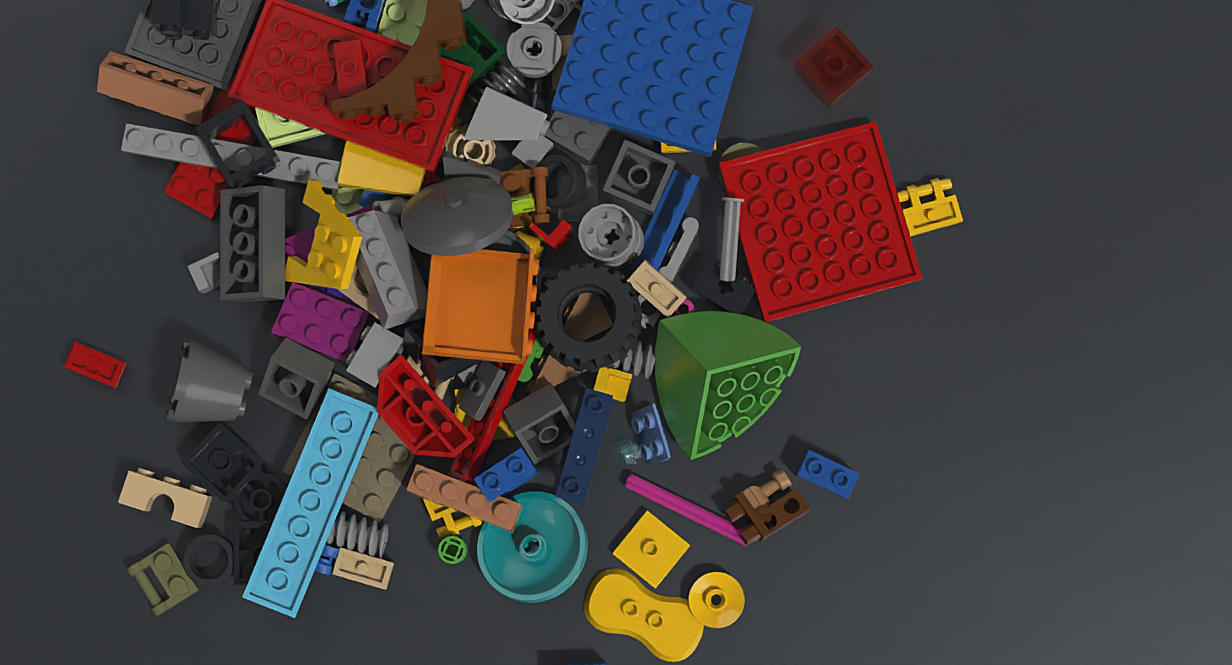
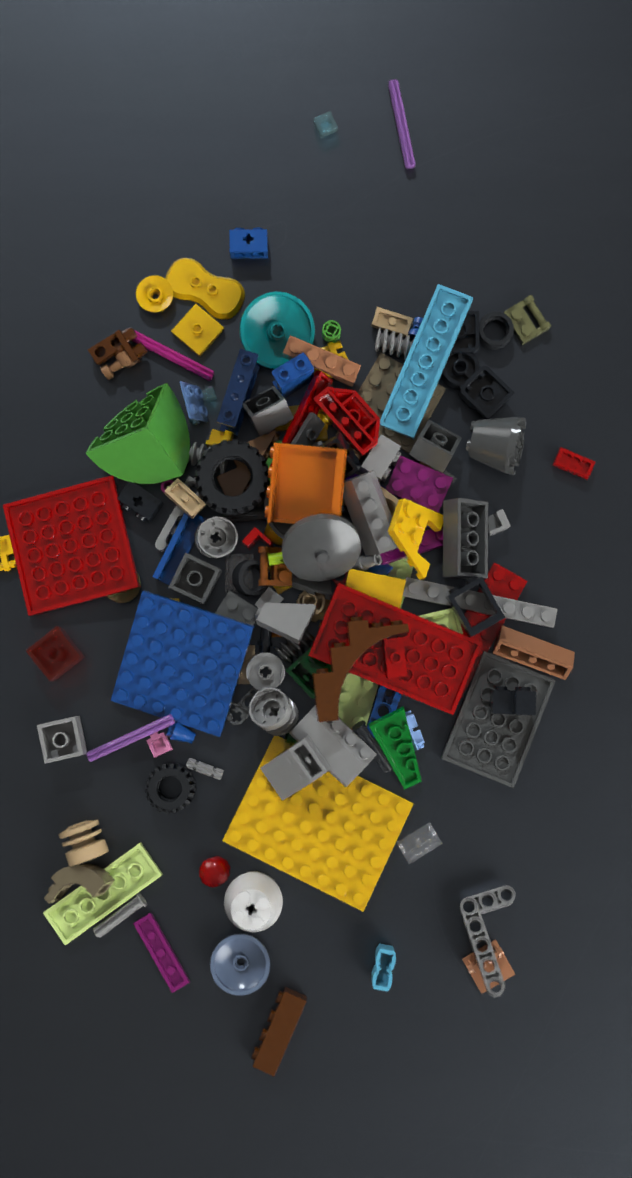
camera: 175 degrees right, 0 degrees up
tan arch [118,467,212,528] -> none
light grey axle [719,198,744,281] -> none
blue brick [795,450,860,500] -> none

